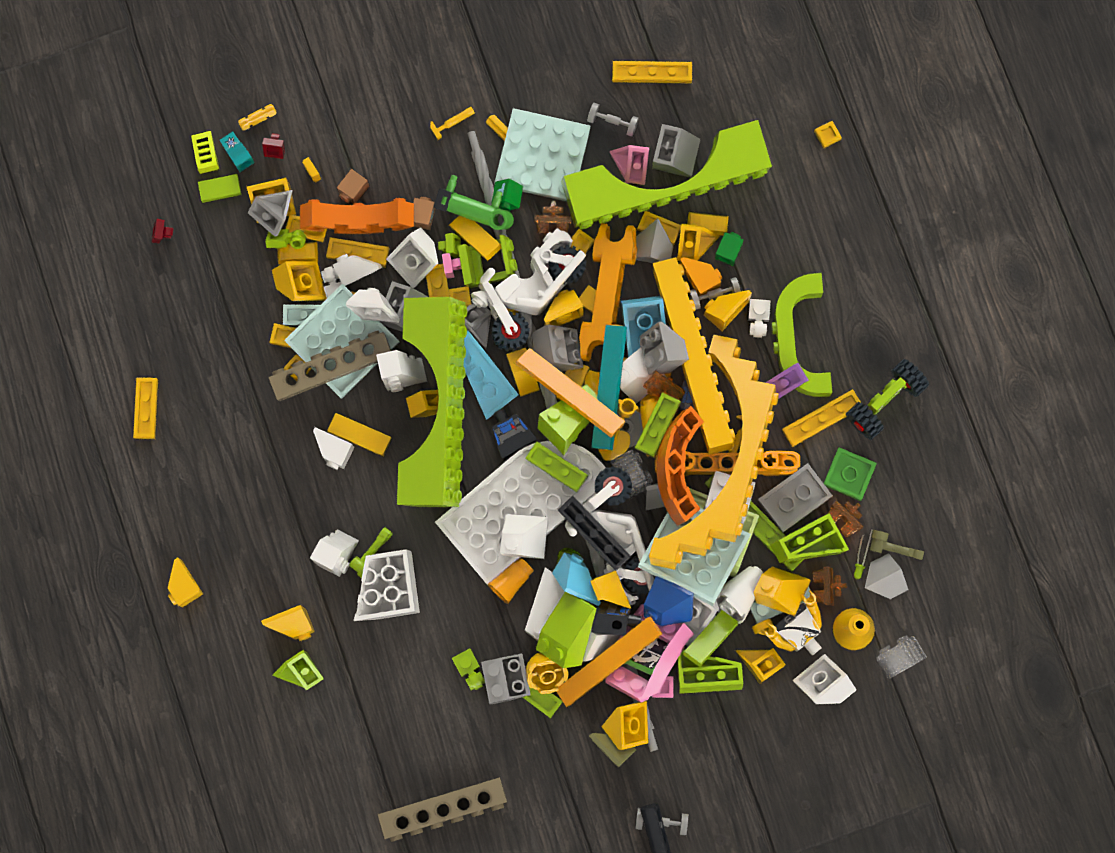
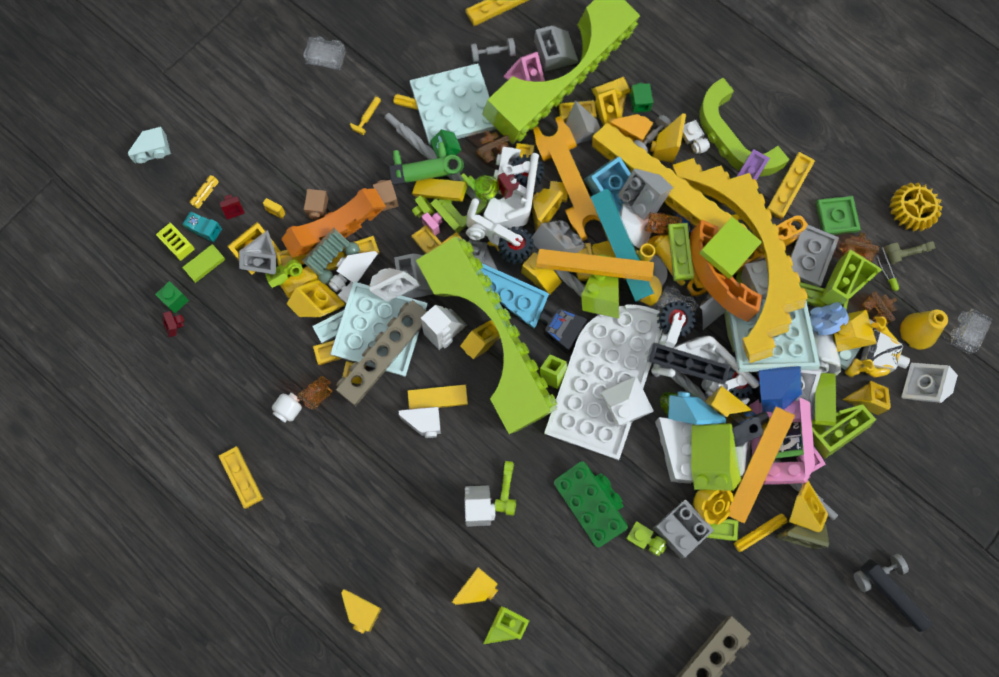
camera: 40 degrees left, 5 degrees down
white wedge [354,549,420,621] -> none
white slope [386,227,438,288] -> none
light orange plant [488,558,534,604] -> none
lime tile [525,442,588,493] -> none
black plate [846,359,929,440] -> none
light grey slope [865,553,908,599] -> none
none -> light aqua slope [128,127,171,163]
none -> green brick [155,281,189,313]
none -> white head [272,393,302,423]
none -> clear orange hips [297,376,333,409]
none -> sand green gear [302,227,360,284]
none -> clear brick [304,36,346,71]
none -> clear neon green cone [474,175,499,200]
none -> dark red tile [496,172,520,200]
none -> lime brick [540,355,567,389]
none -> green bracket [554,461,628,548]
none -> lime tile [699,217,761,279]
none -> yellow axle [734,514,788,552]
none -> light blue plate [810,302,849,335]
none -> yellow gear [890,182,942,231]

